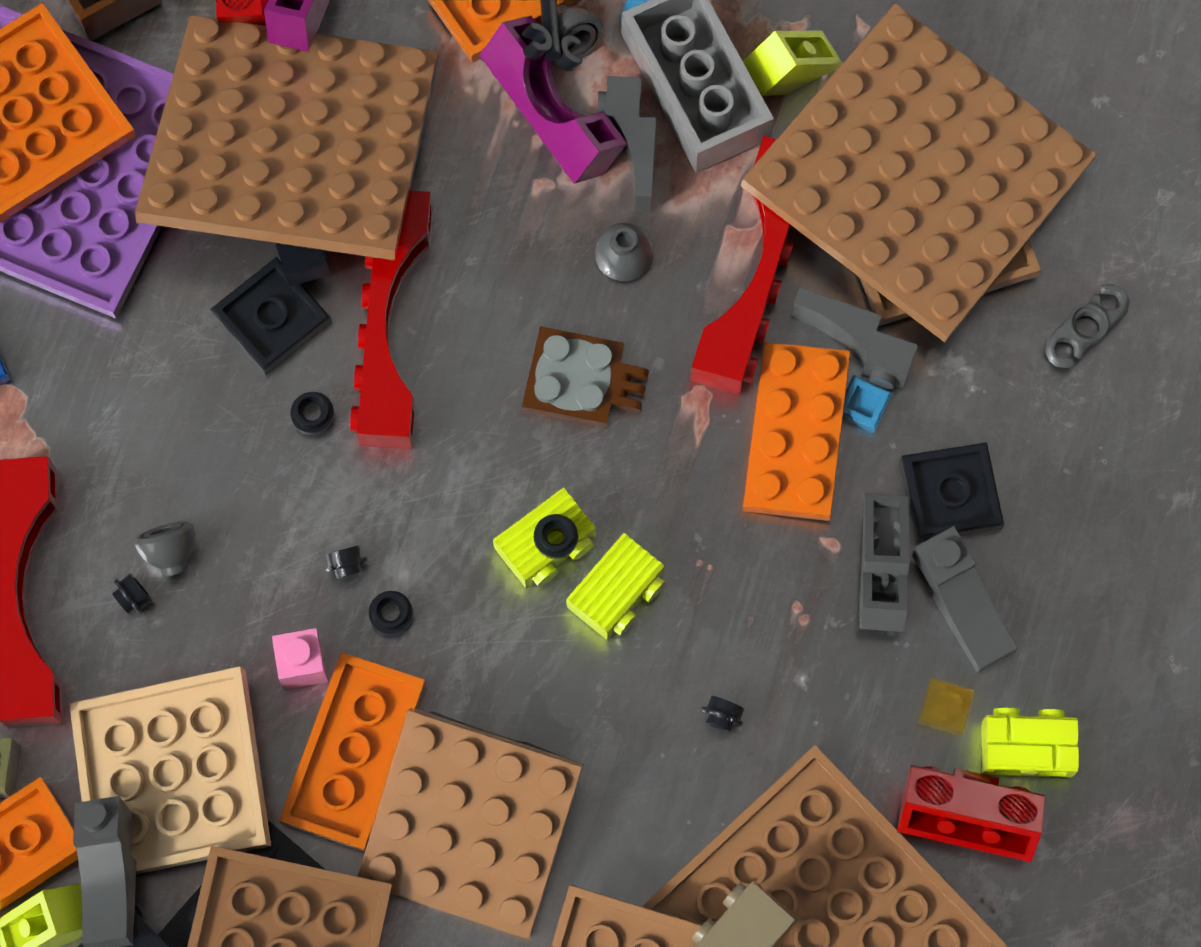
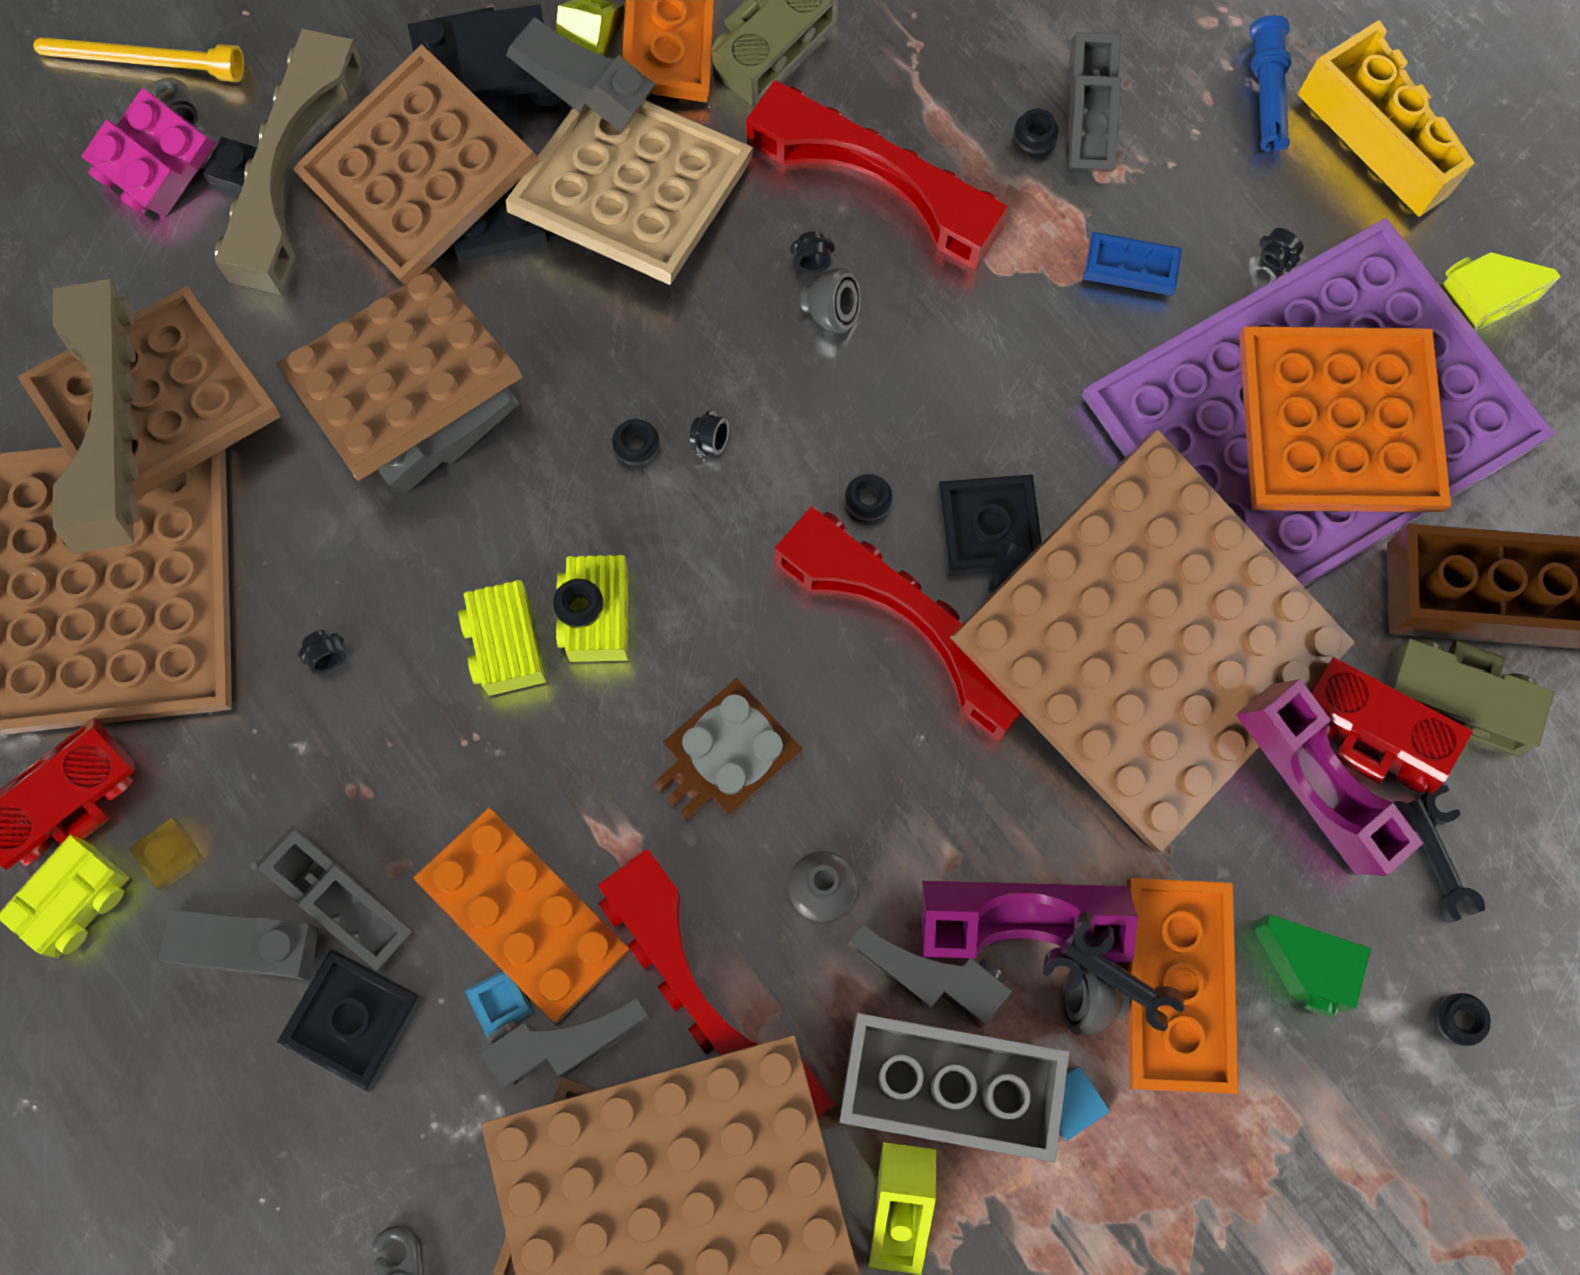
camera: 125 degrees right, 0 degrees up
bright pink brick [272,628,328,690] -> none
orange plate [278,652,426,852] -> none

